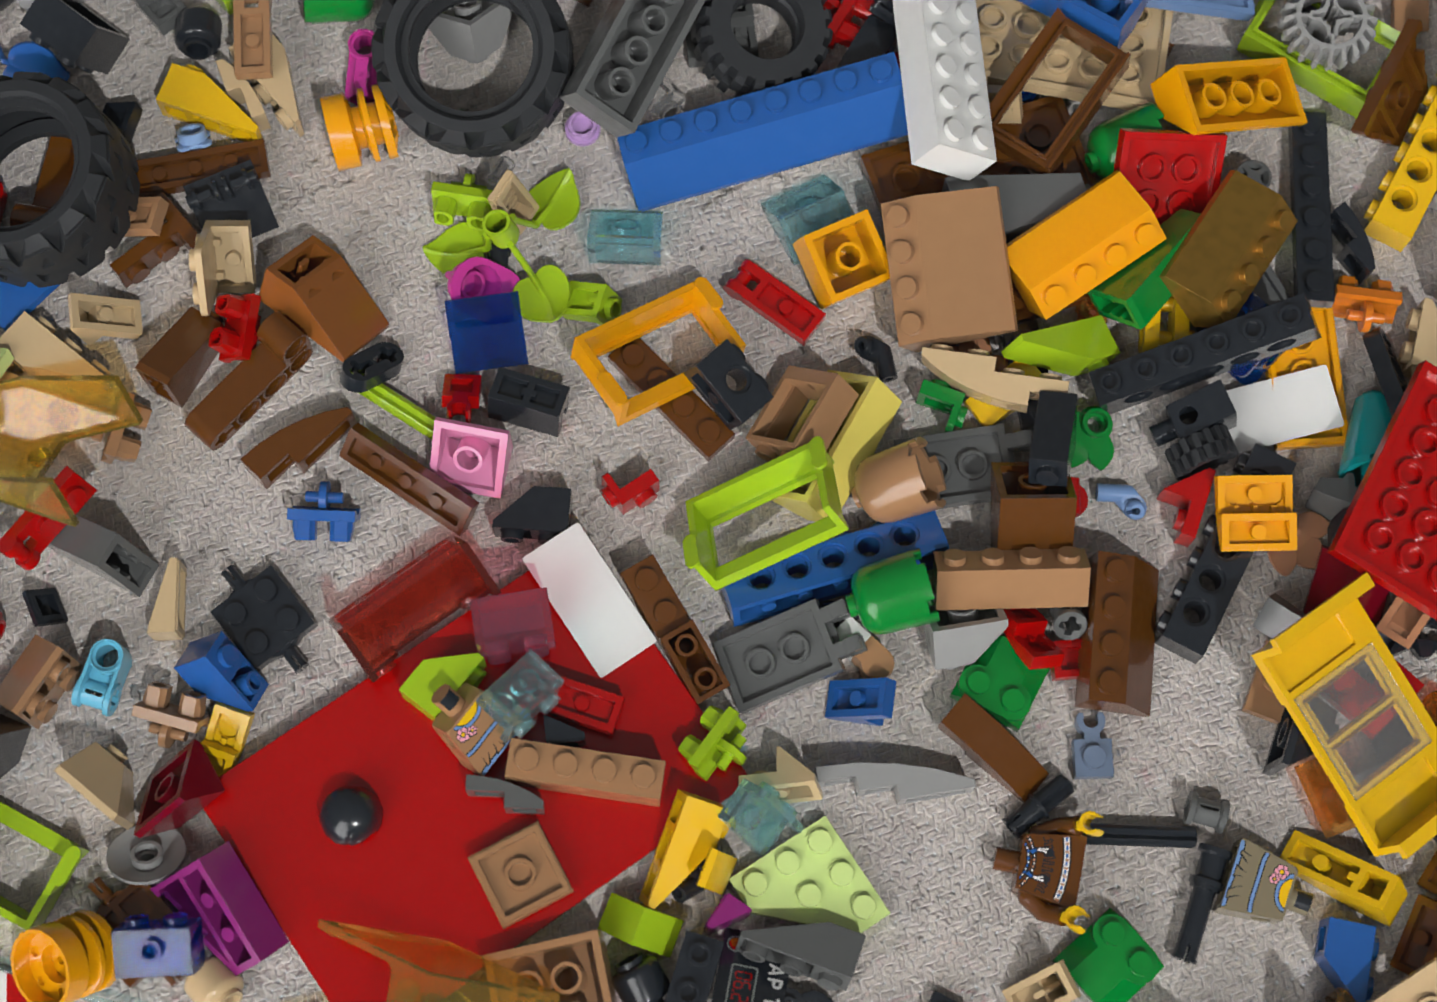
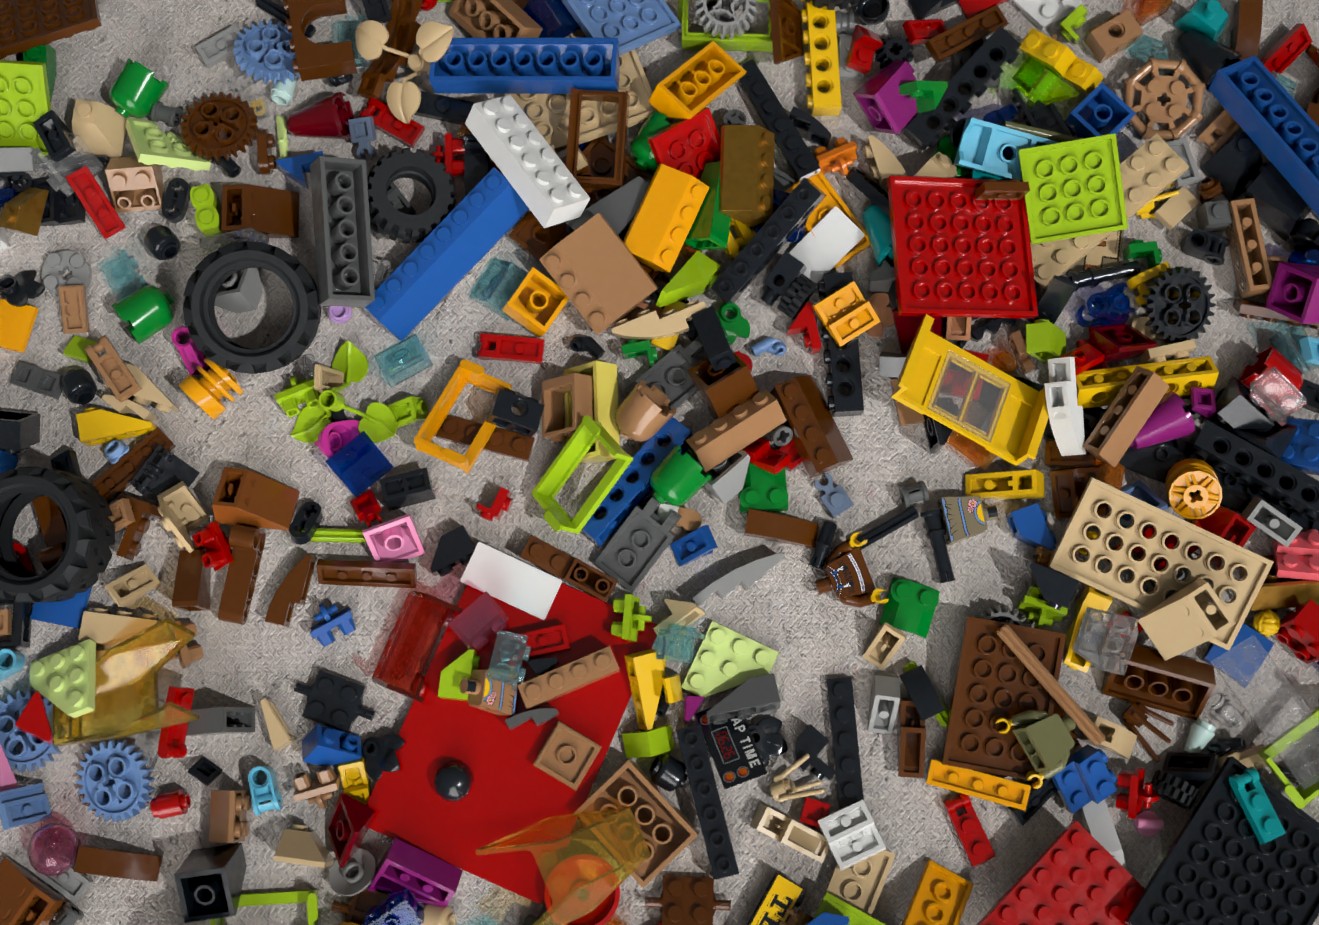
camera: 30 degrees left, 5 degrees up
none -> black plate [362,733,405,781]

